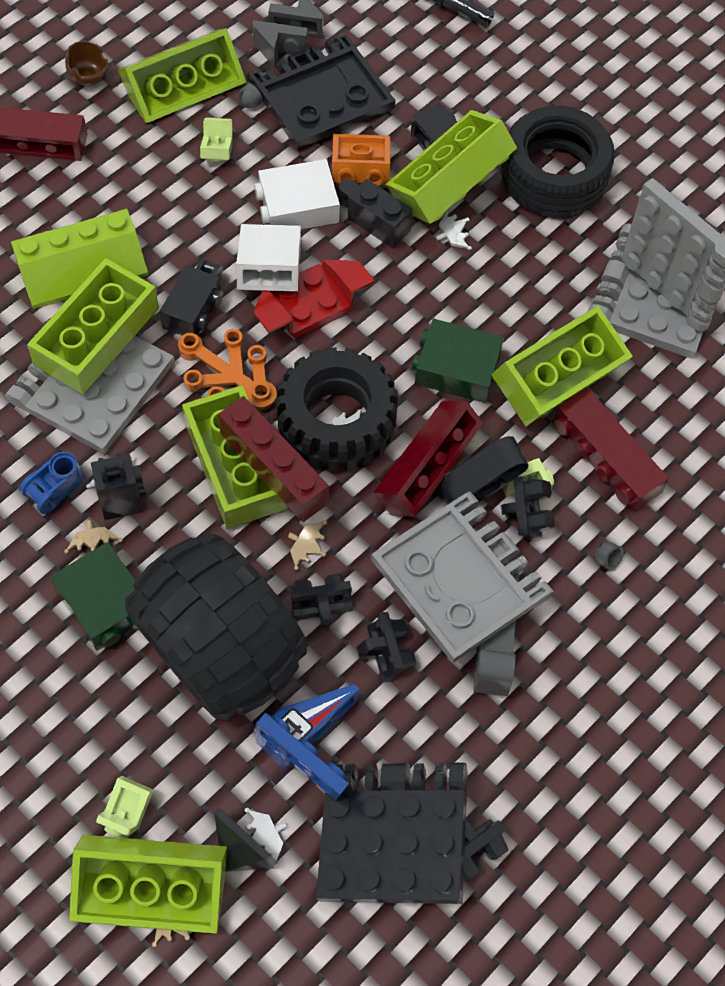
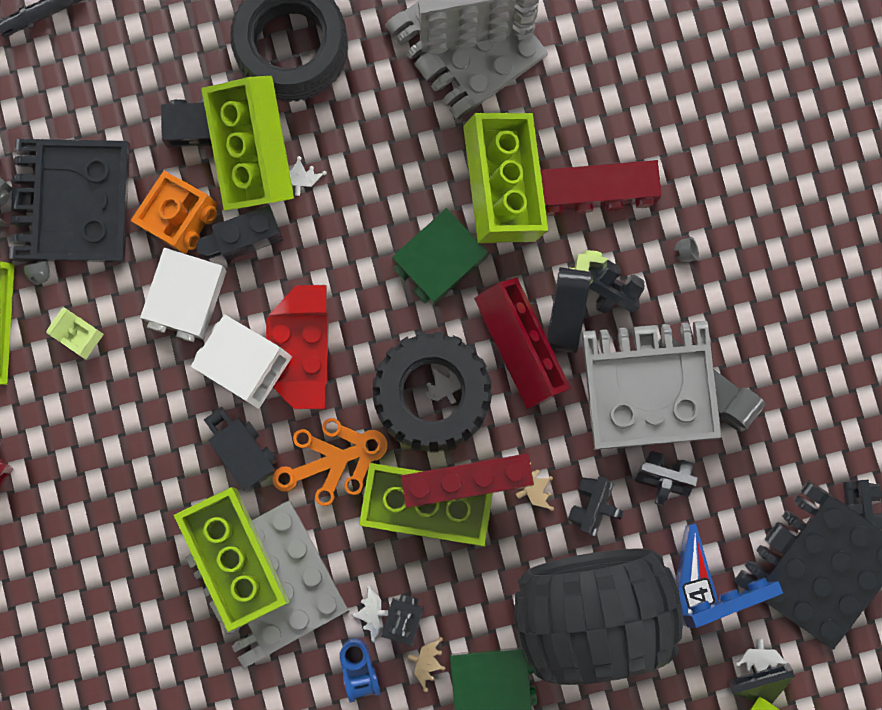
camera: 55 degrees left, 20 degrees up
lime slope [11,209,148,309] -> none

